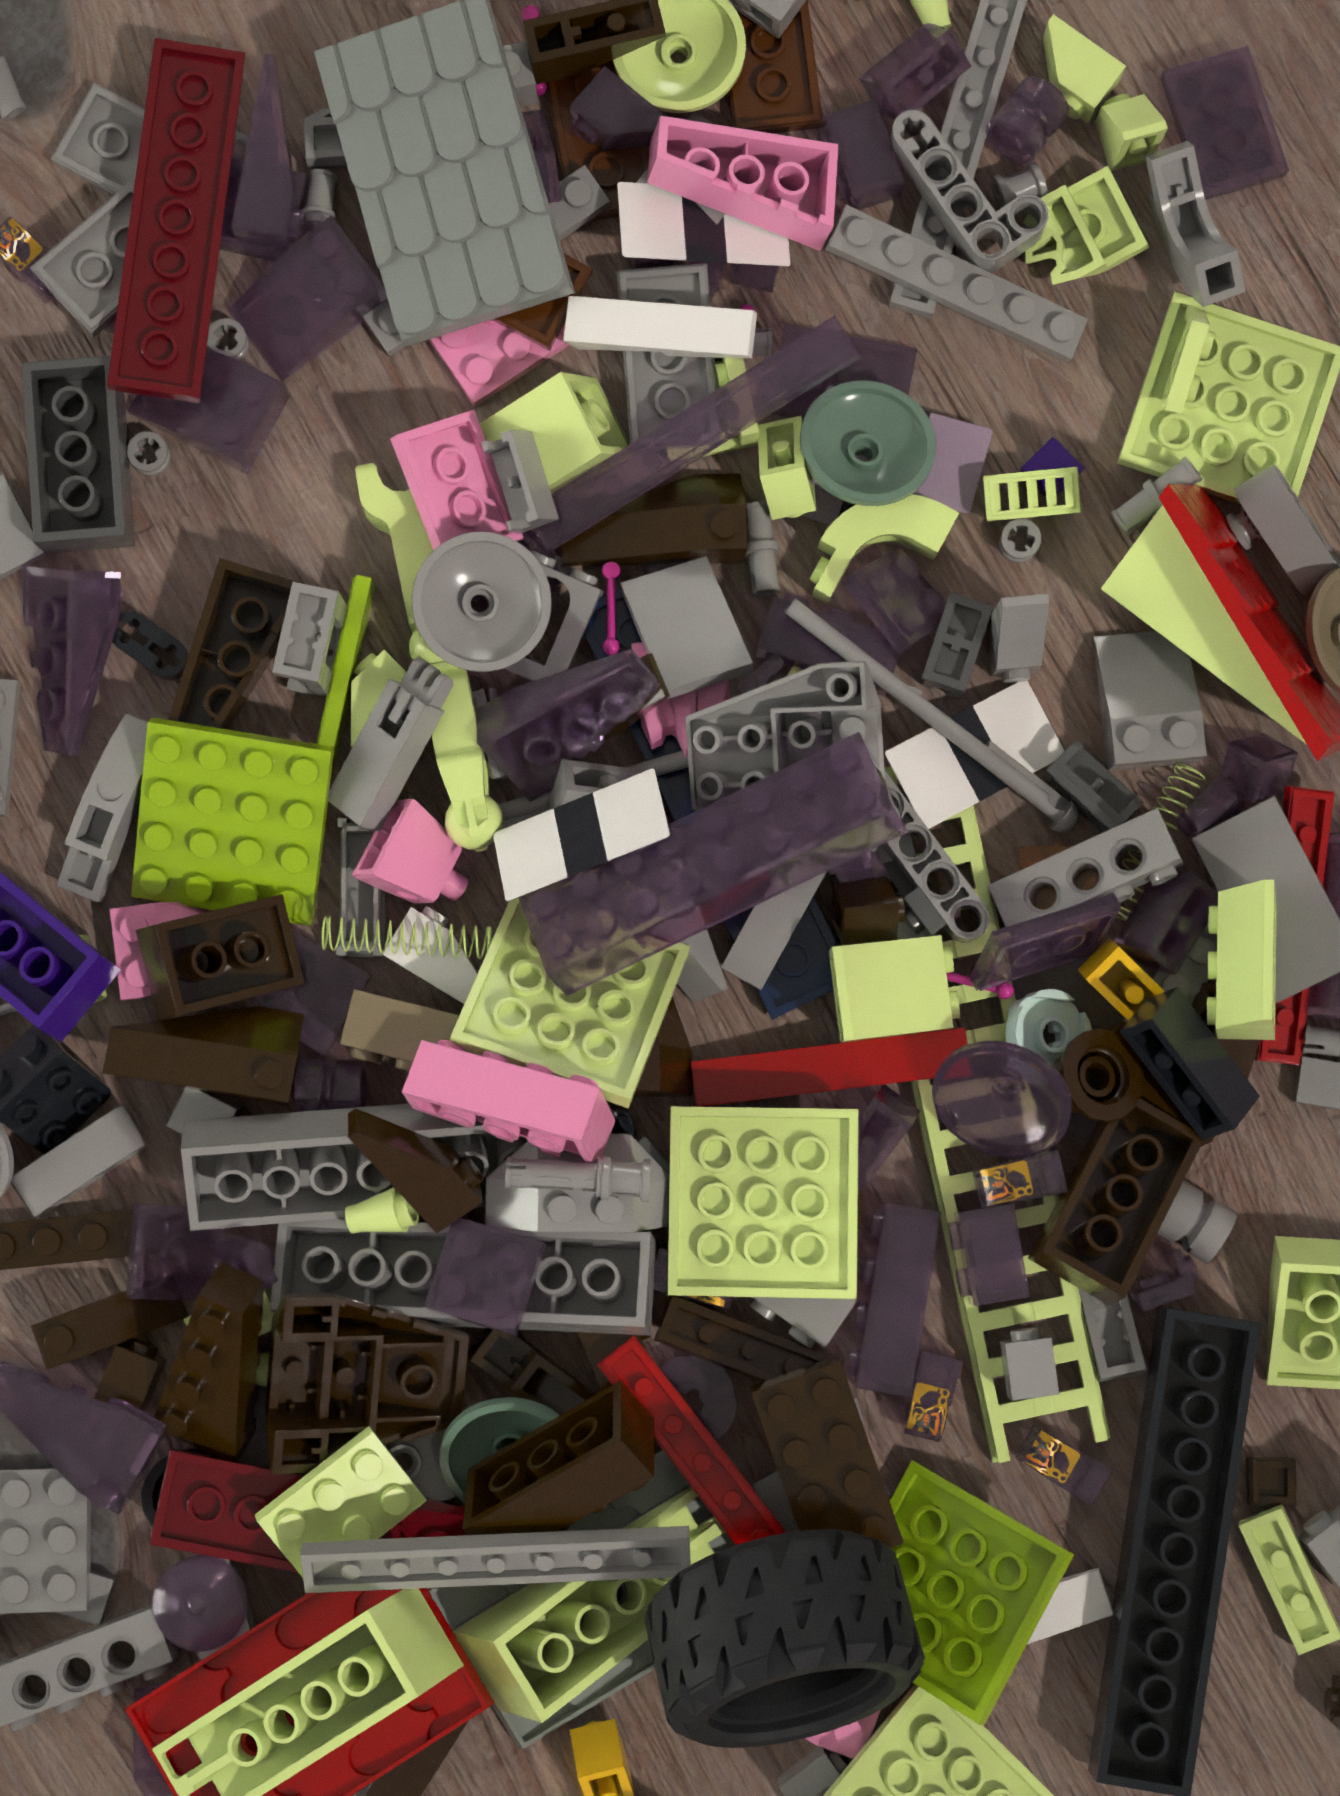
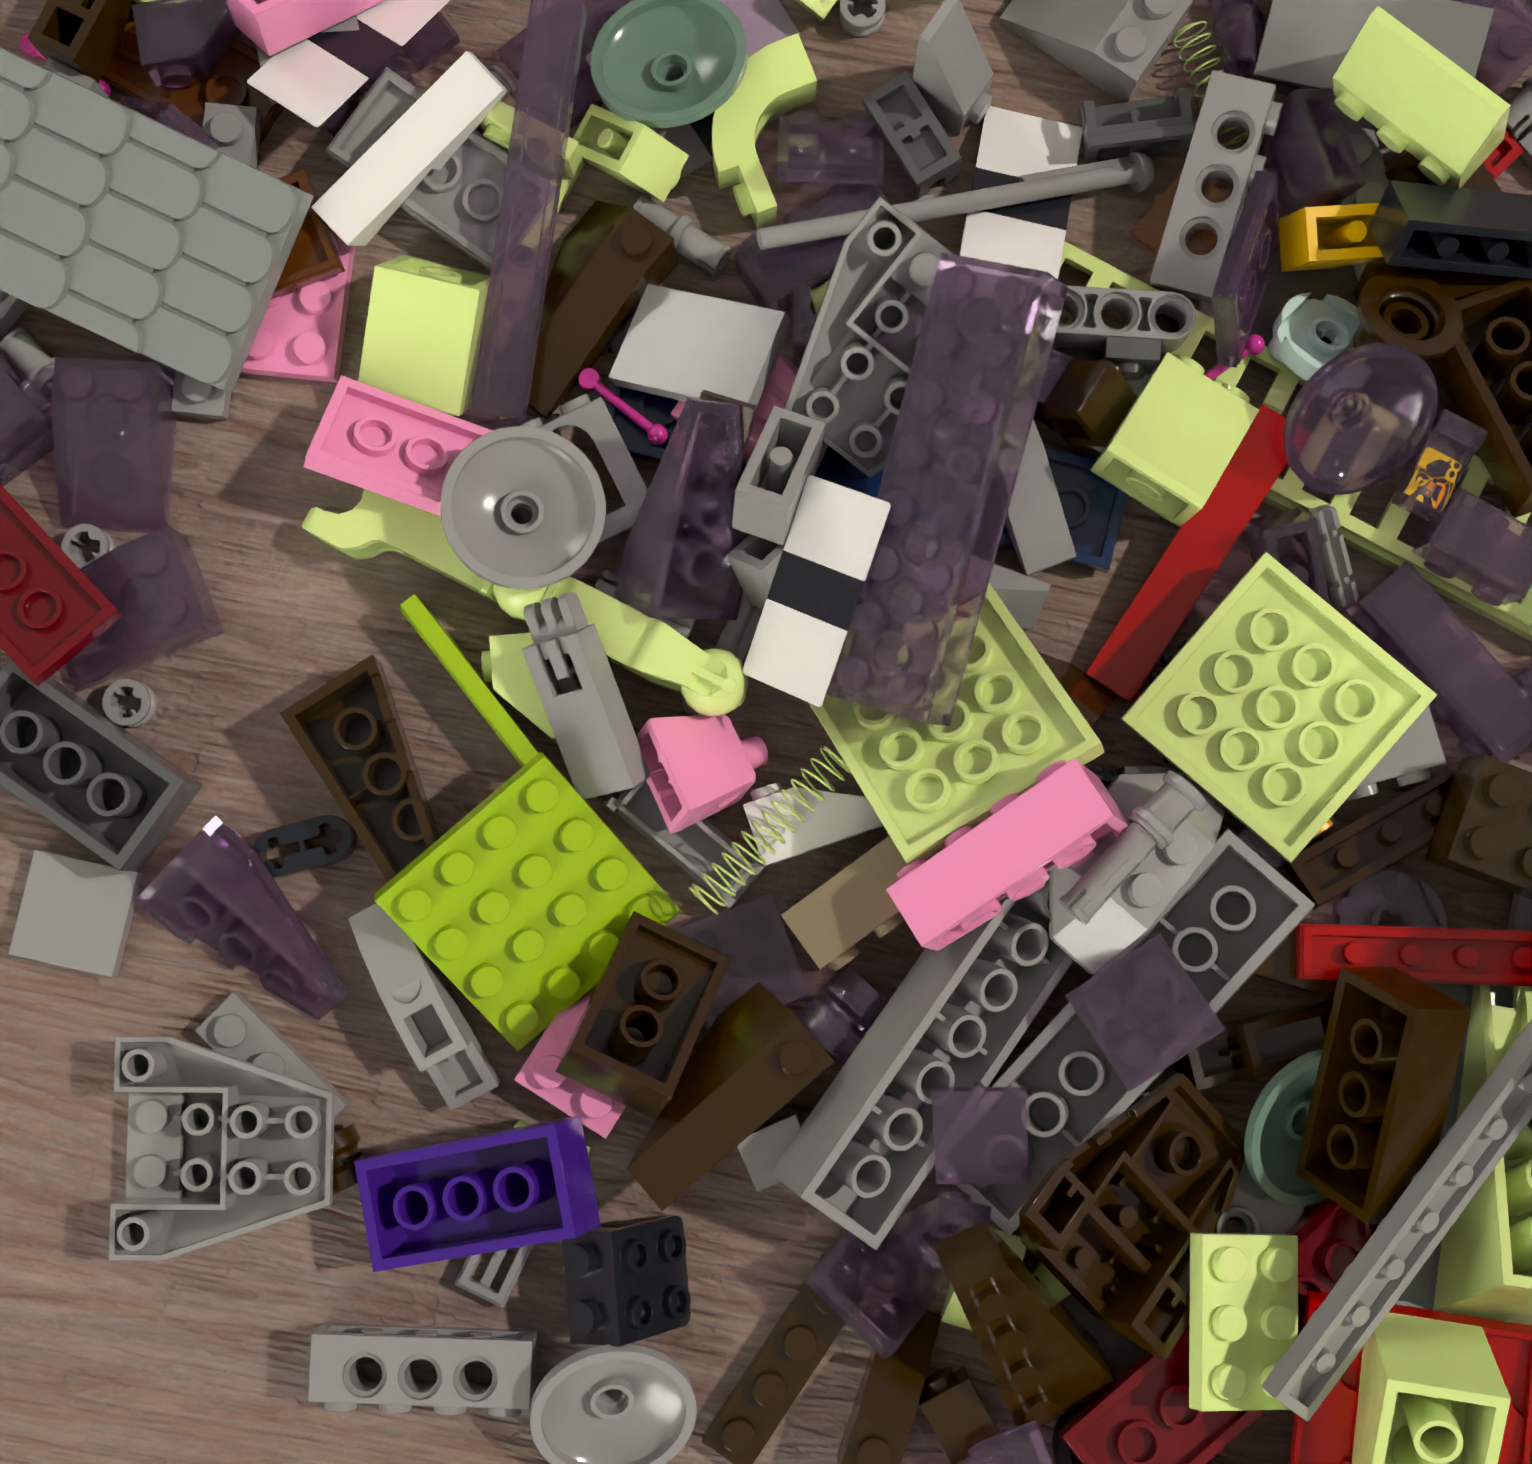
camera: 45 degrees left, 0 degrees up
light grey beam [11,1106,148,1219] -> none
light grey panel [272,582,347,698] -> none
yellowish green cone [345,1187,419,1234] -> none
dark brown slope [348,1108,483,1233] -> none
light grey hinge [481,430,559,534] -> none
none -> light grey brick [732,406,826,546]
none -> clear purple piece [932,1082,1029,1189]
none -> light grey axle [1304,504,1359,608]

